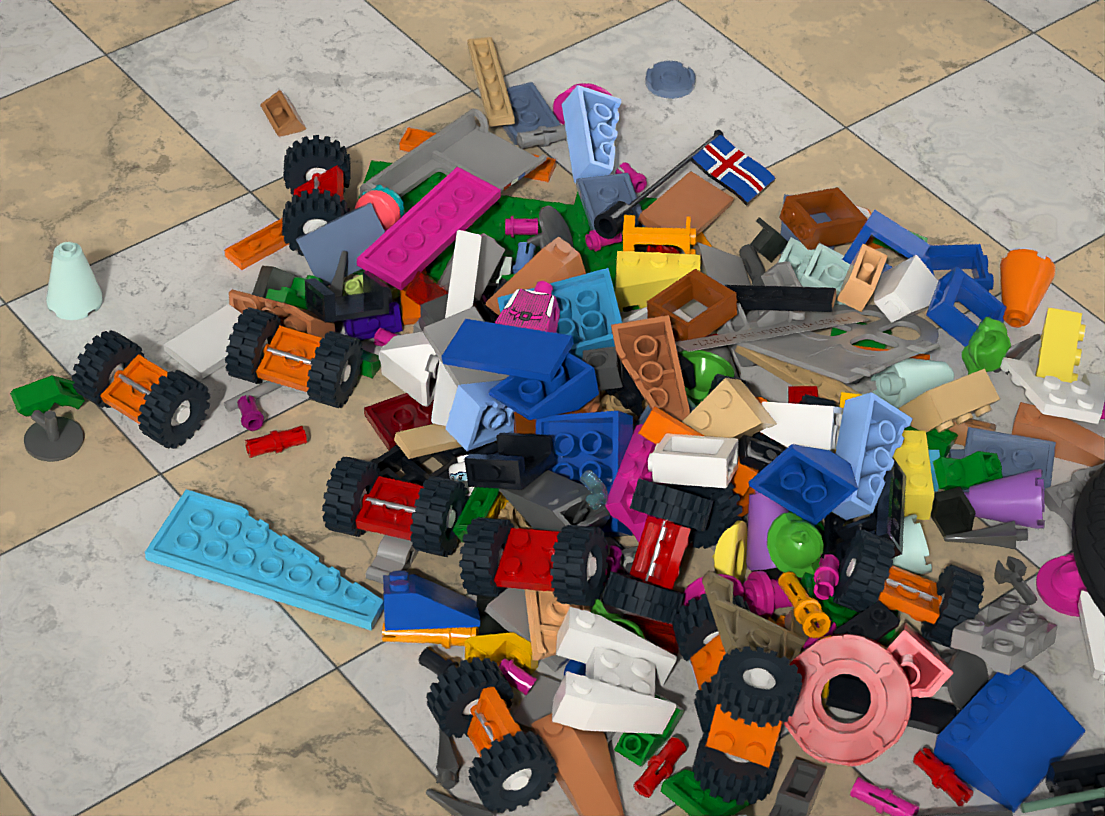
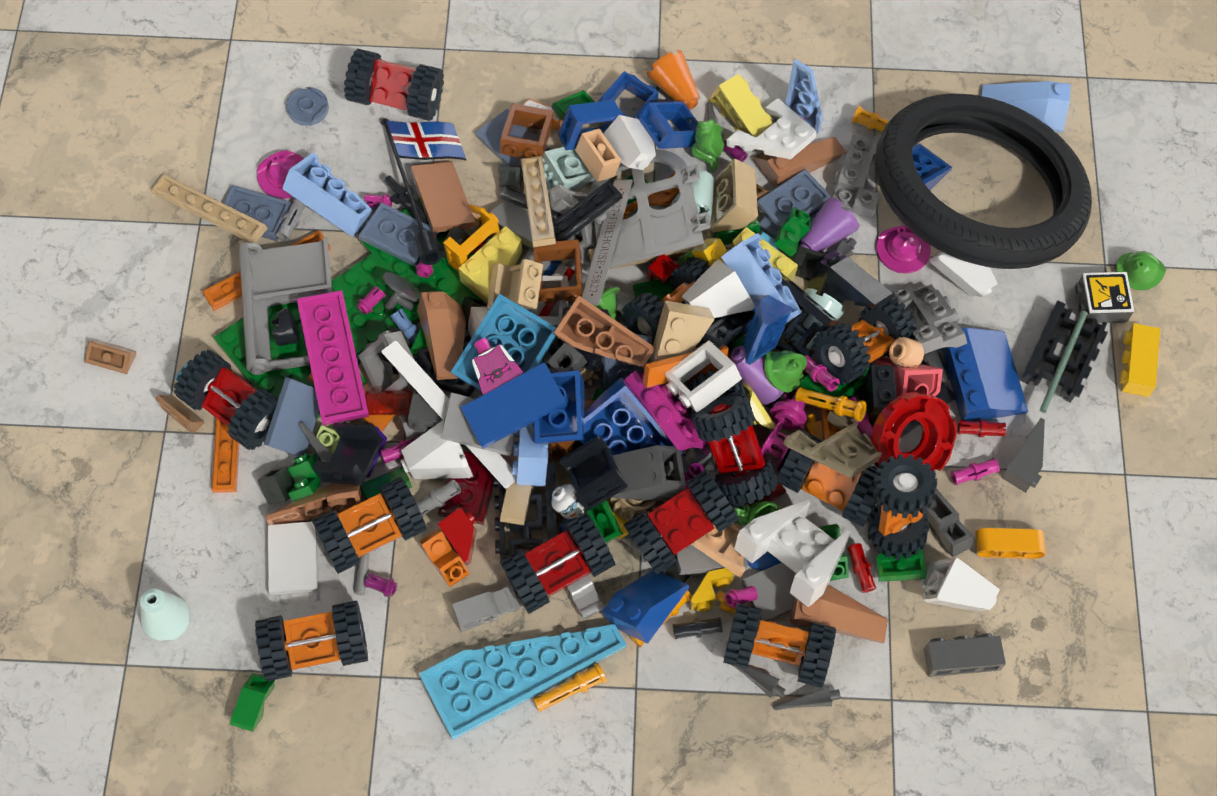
camera: 50 degrees left, 20 degrees up
dark grey shield [24,410,84,462] -> none
red pin [245,425,307,458] -> none
coral hair [355,185,404,232] -> none
clear light blue arm [580,470,608,510] -> none
dark grey bar [994,556,1037,605] -> none
none -> medium nougat slope [156,395,204,434]
none -> black hair [272,308,298,346]
none -> black plate [344,49,444,121]
none -> black sword [384,175,429,224]
none -> light grey pin [416,480,461,516]
none -> orange slope [419,528,470,587]
none -> red slope [438,507,477,565]
none -> light grey piece [452,586,520,632]
none -> tan panel [487,259,543,310]
none -> tan tile [521,156,556,247]
none -> light orange pin [533,662,607,713]
none -> magenta pin [723,139,748,162]
none -> black wedge [808,251,894,308]
none -> light nougat head [889,337,924,367]

